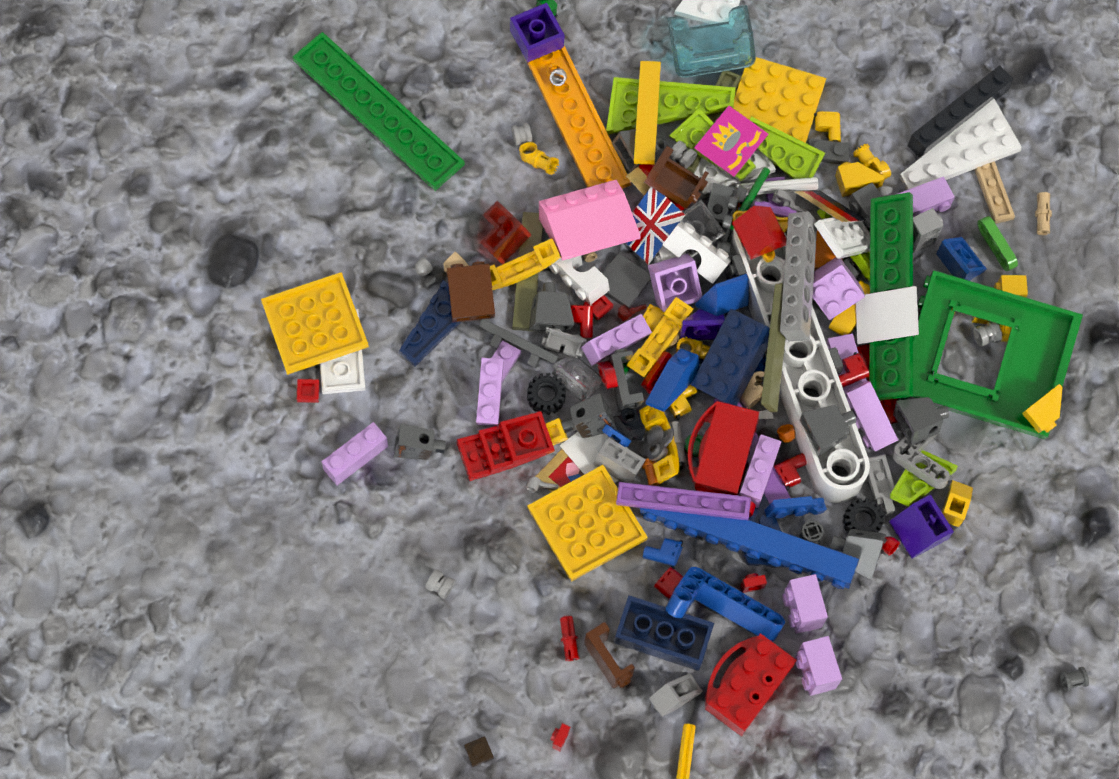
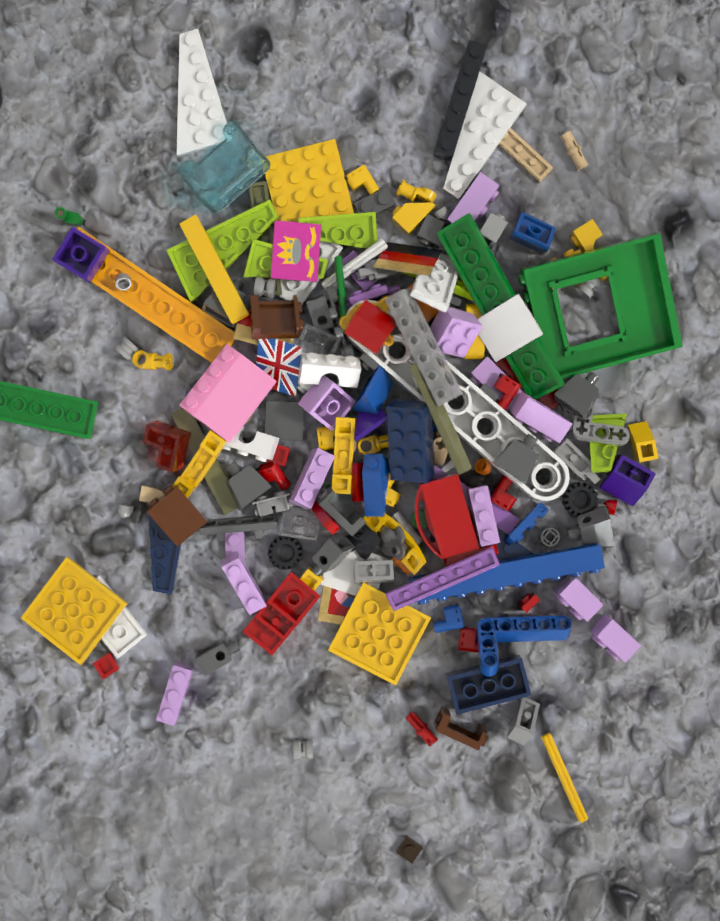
camera: 25 degrees left, 20 degrees up
light grey hand [526,477,558,492] -> none
red plate [550,723,571,752] -> none
blue tile [602,424,631,447] -> none
clear red hand [616,304,647,321] -> none
red piece [705,633,797,737] -> none
bright green beam [977,216,1018,271] -> none
yellow slope [1022,384,1062,433] -> none

